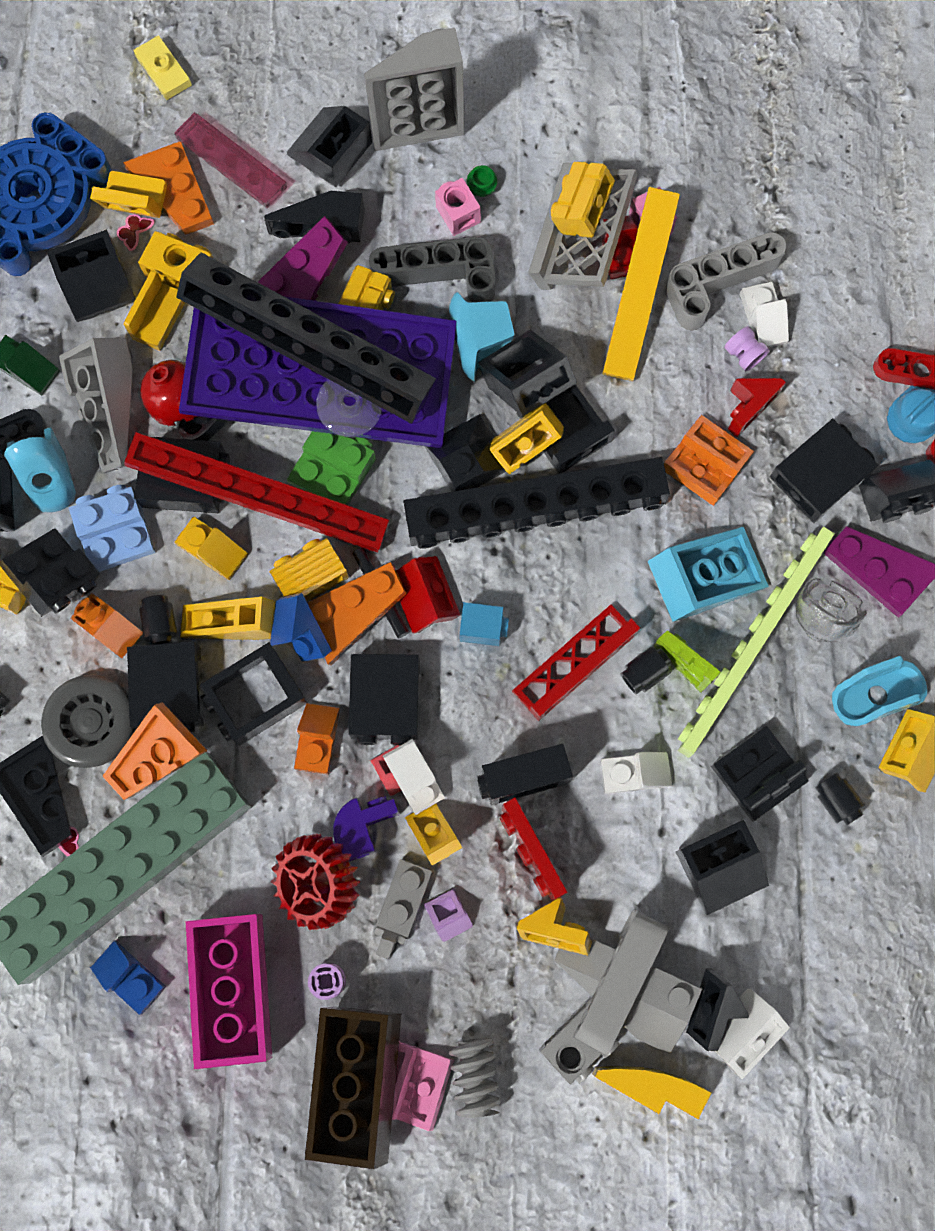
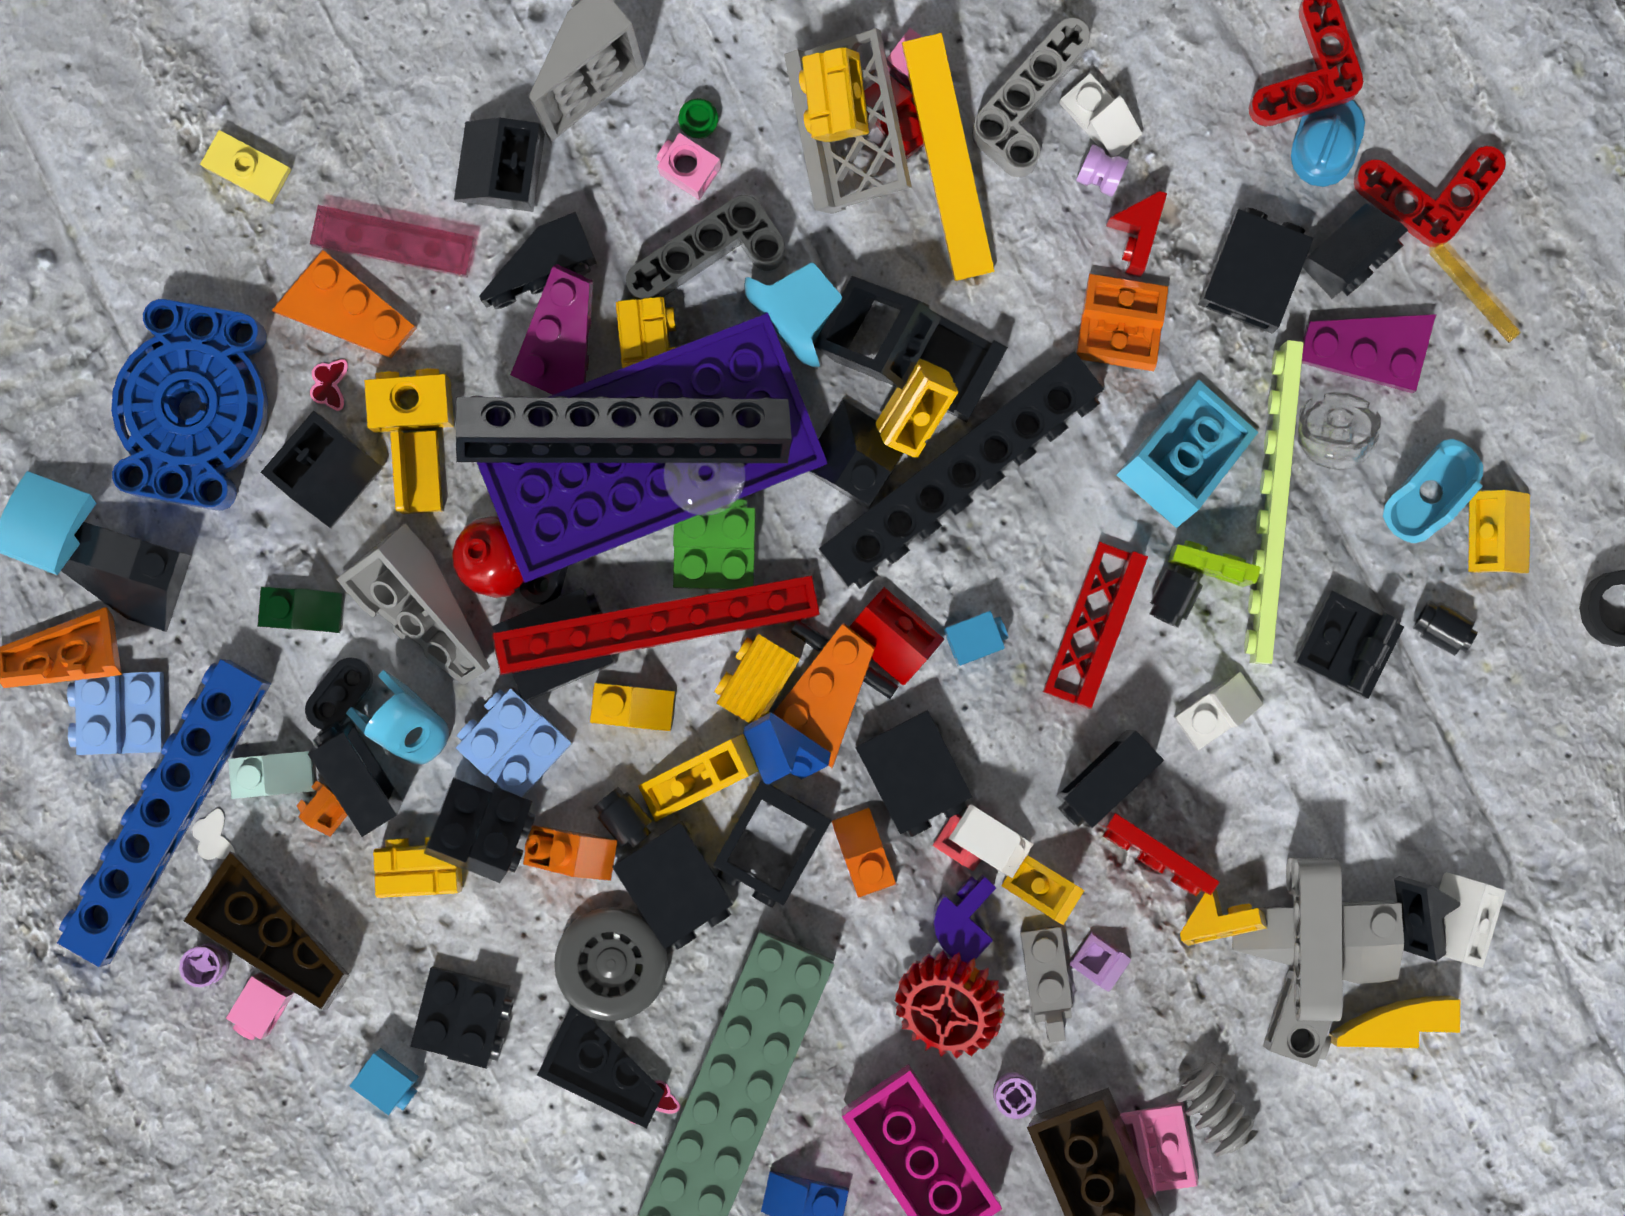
camera: 25 degrees left, 10 degrees up
yellow panel [90,171,168,218] -> none
orange wing [103,702,207,800] -> none
black slope [675,820,769,915] -> none

